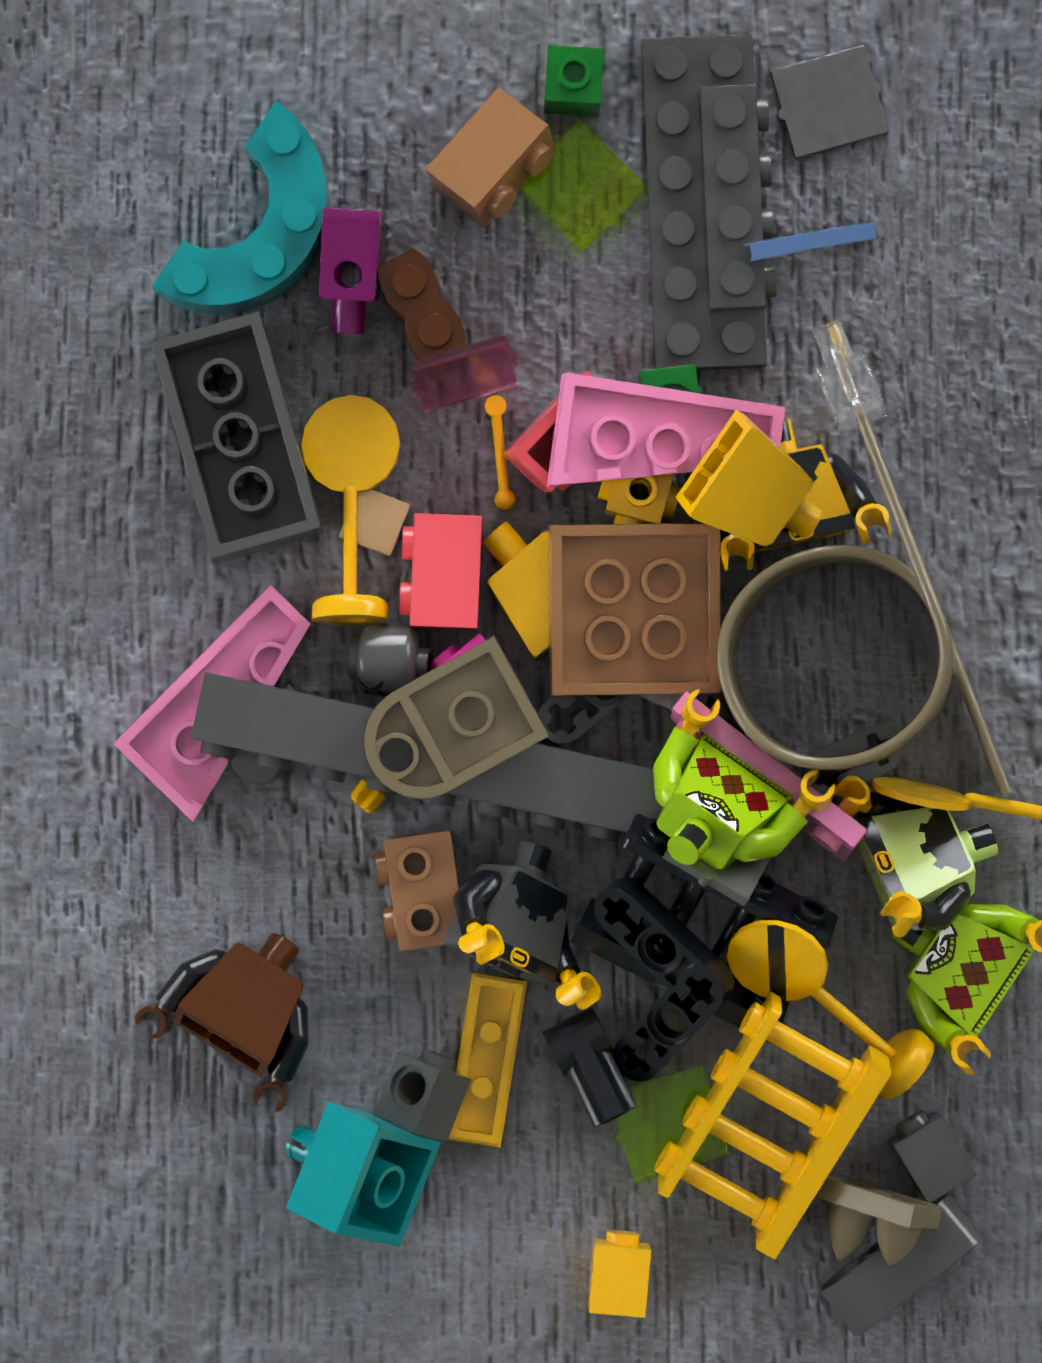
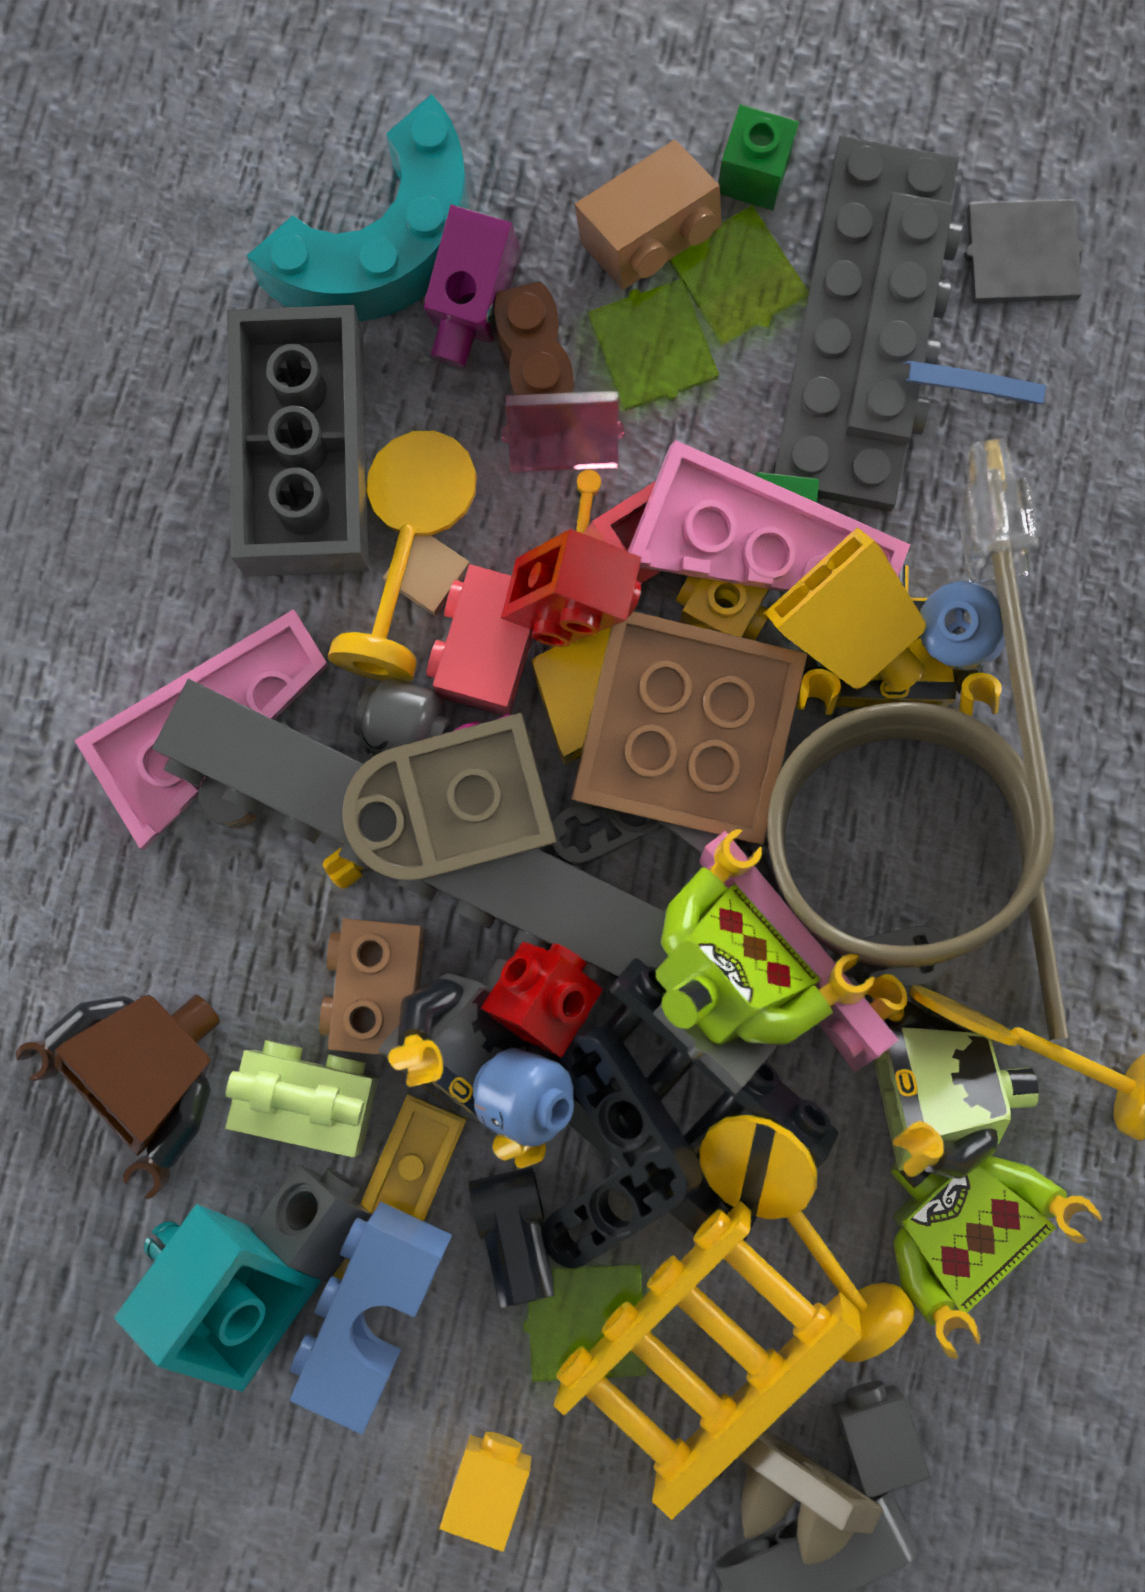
camera: 15 degrees right, 5 degrees down
none -> yellowish green brick [225,1040,379,1158]
none -> medium blue arch [289,1202,452,1435]
none -> medium blue head [473,1048,574,1146]
none -> red brick [480,941,603,1058]
none -> red brick [501,529,642,647]
none -> clear neon green piece [588,279,719,412]
none -> medium blue head [920,581,1006,671]

